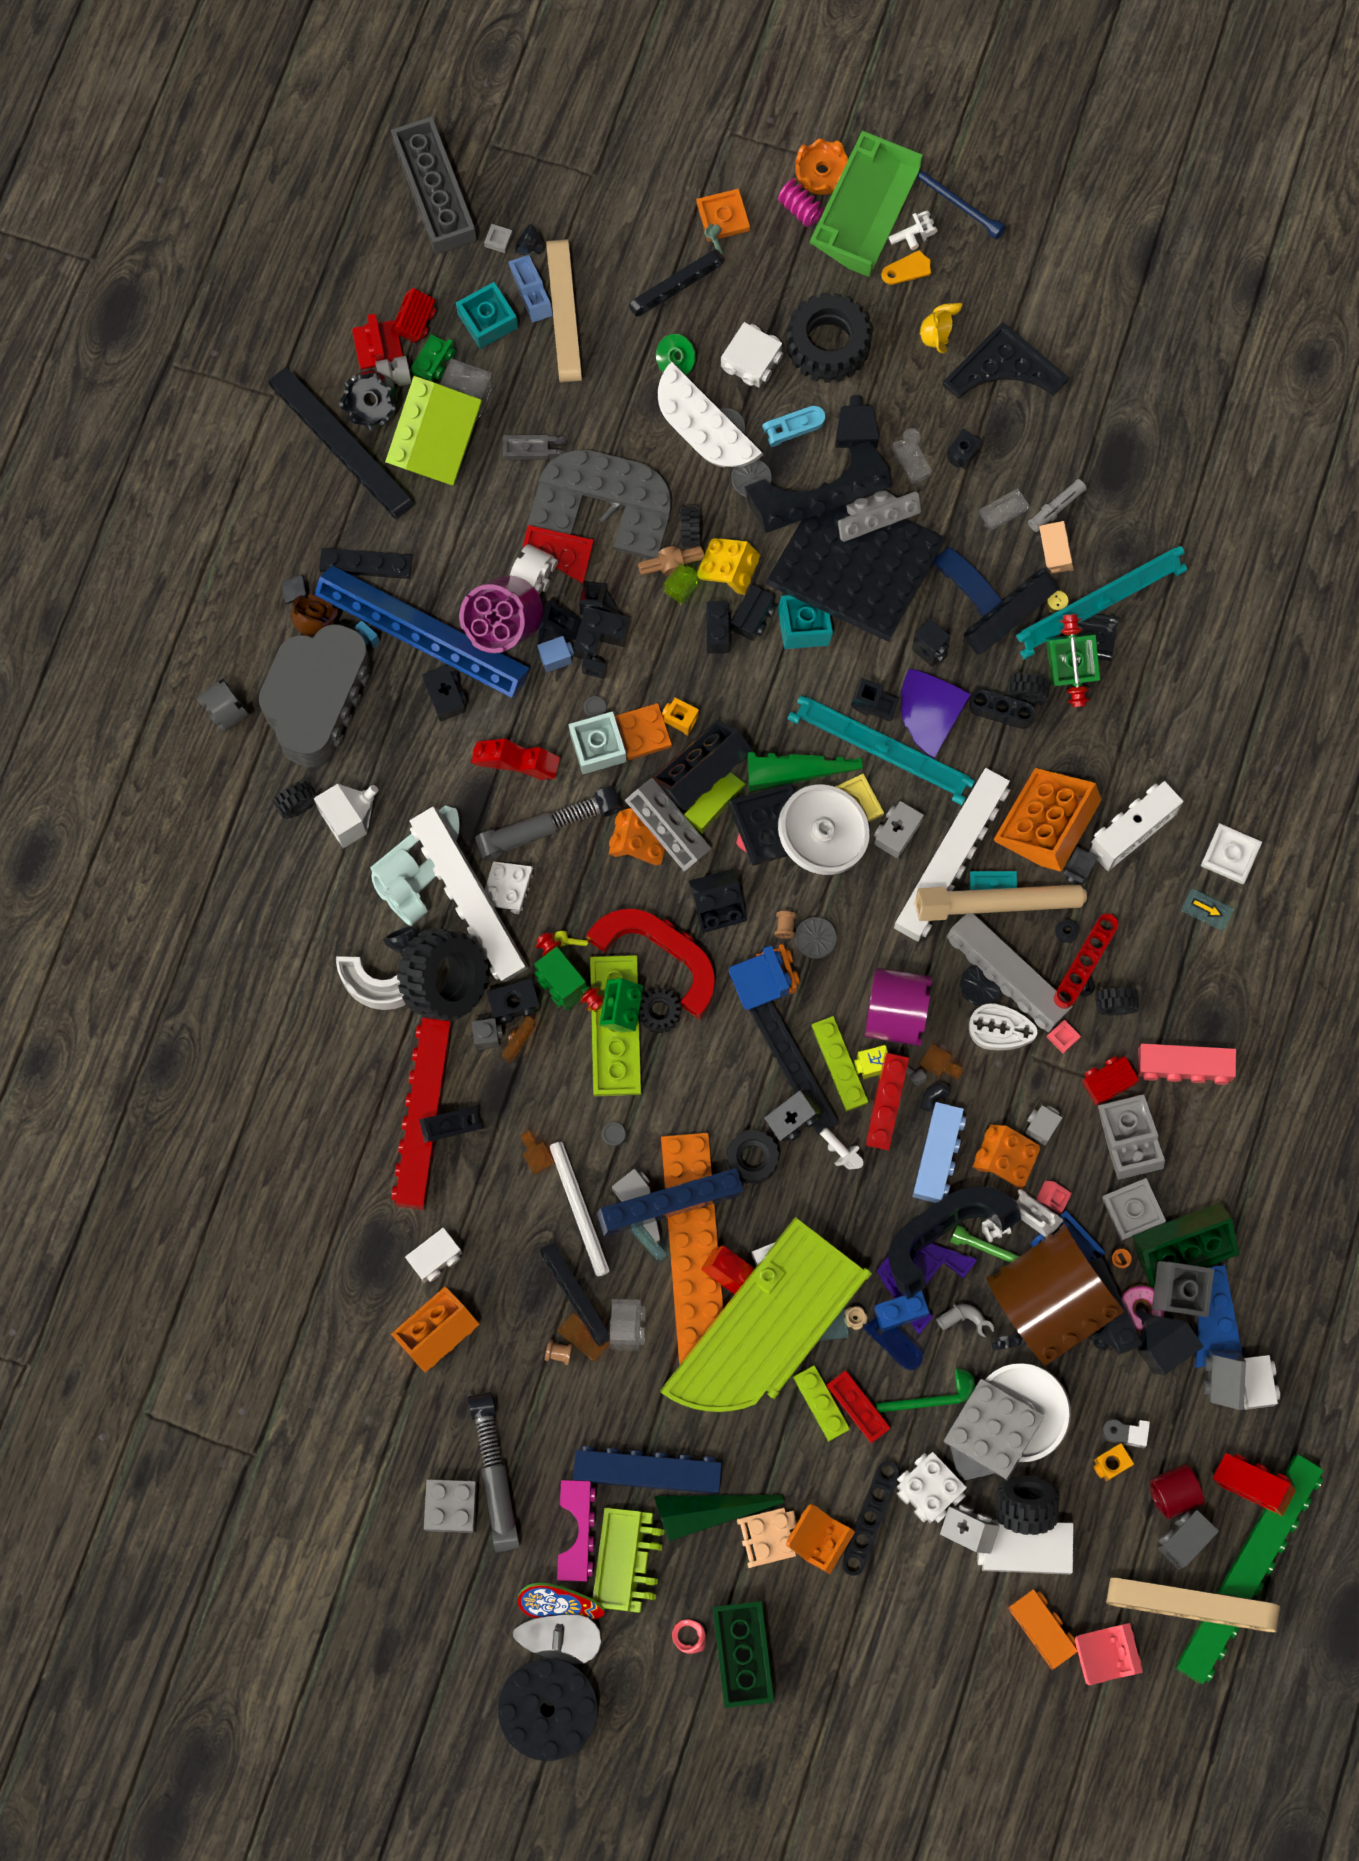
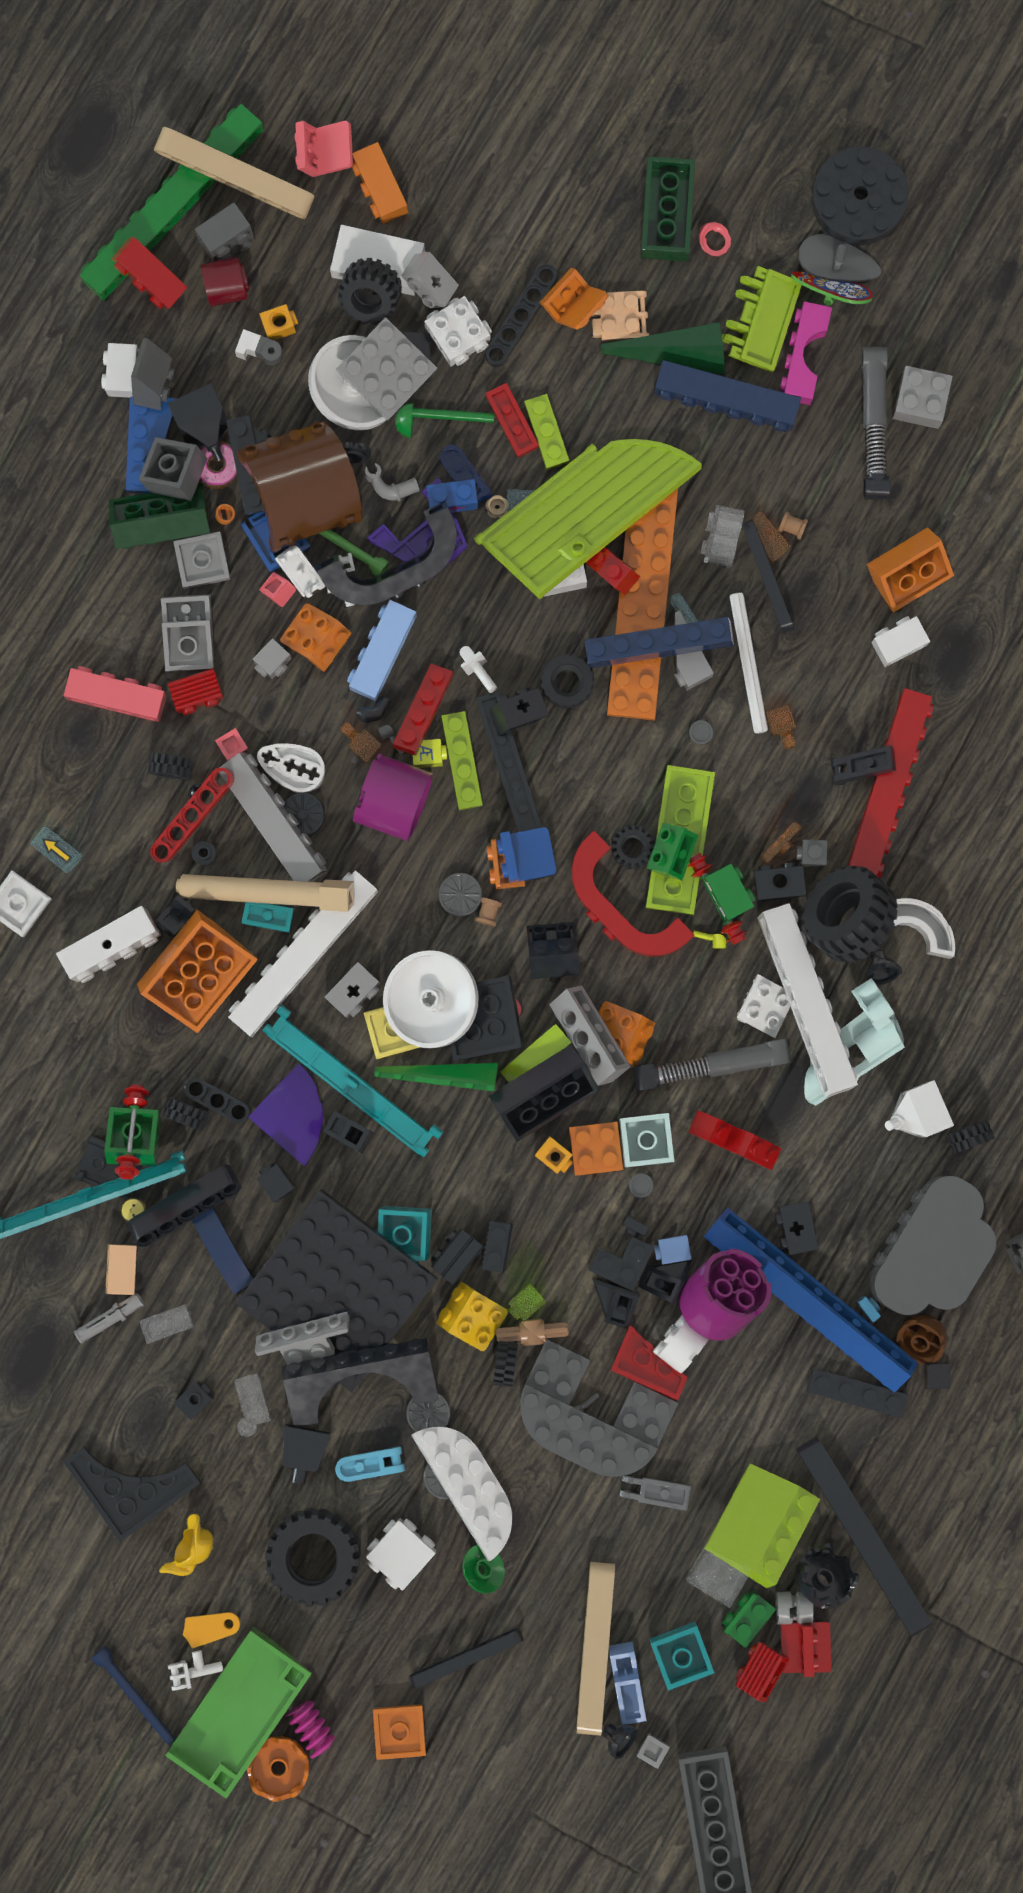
camera: 170 degrees left, 10 degrees up
sand green hand [704,223,723,254] -> none

